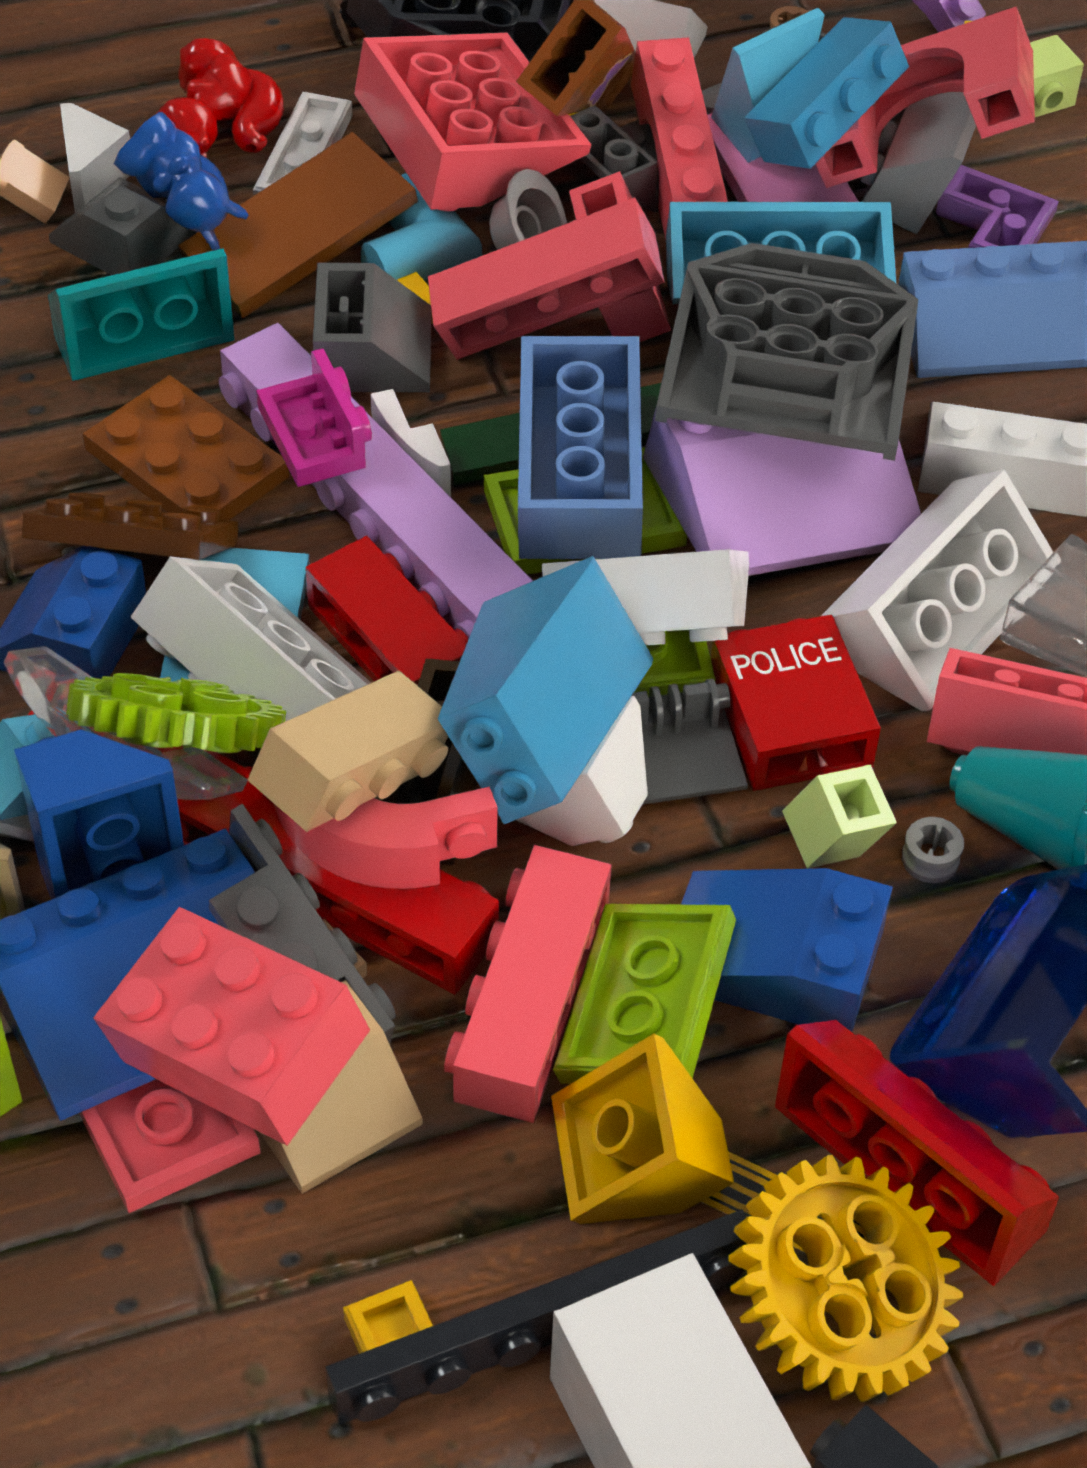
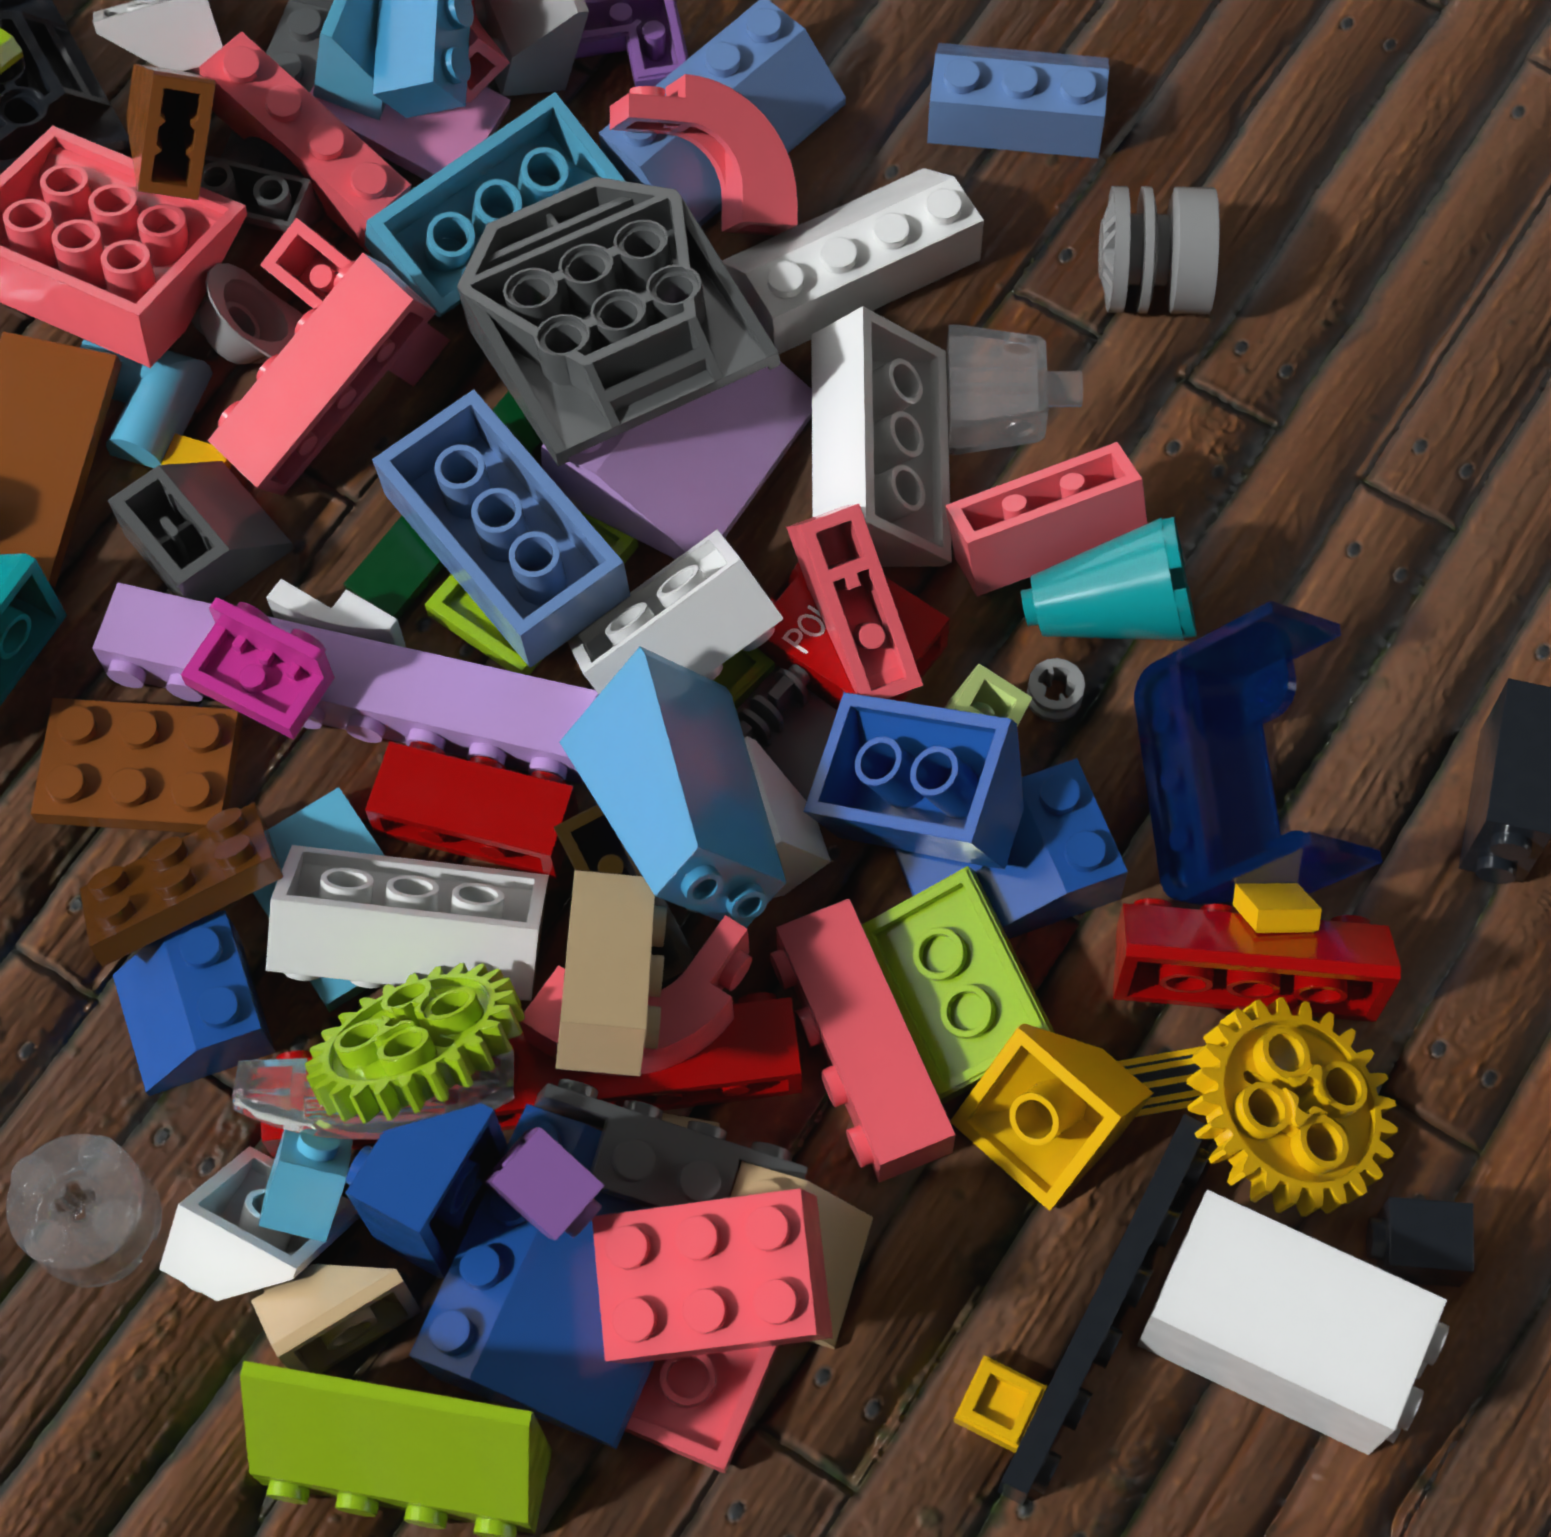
camera: 35 degrees left, 15 degrees up
none -> medium lavender slope [481,1127,605,1240]
none -> coral arch [610,74,798,235]
none -> coral slope [786,504,923,699]
none -> blue slope [803,692,1024,870]
none -> yellow tile [1233,883,1322,933]

